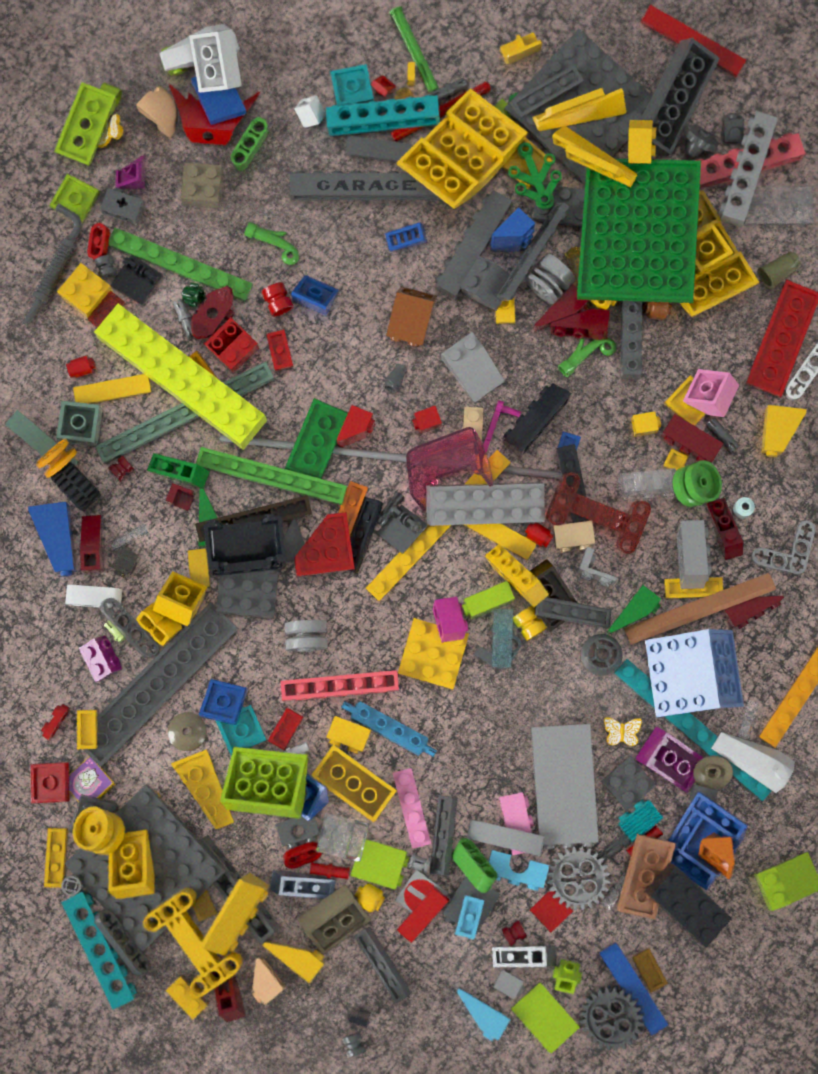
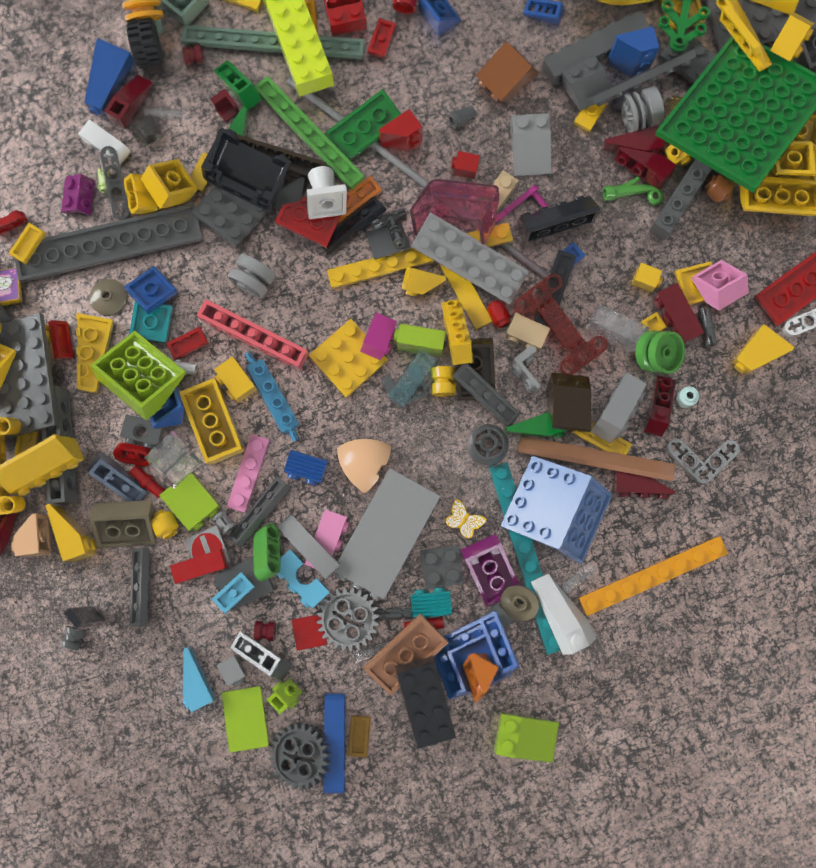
camera: 35 degrees right, 0 degrees up
none -> red tile [48,320,74,359]
none -> blue brick [284,450,329,486]
none -> white plant [307,166,347,219]
none -> light nougat brick [337,439,391,493]
none -> yellow slope [401,266,447,296]
none -> dark brown slope [546,373,591,432]

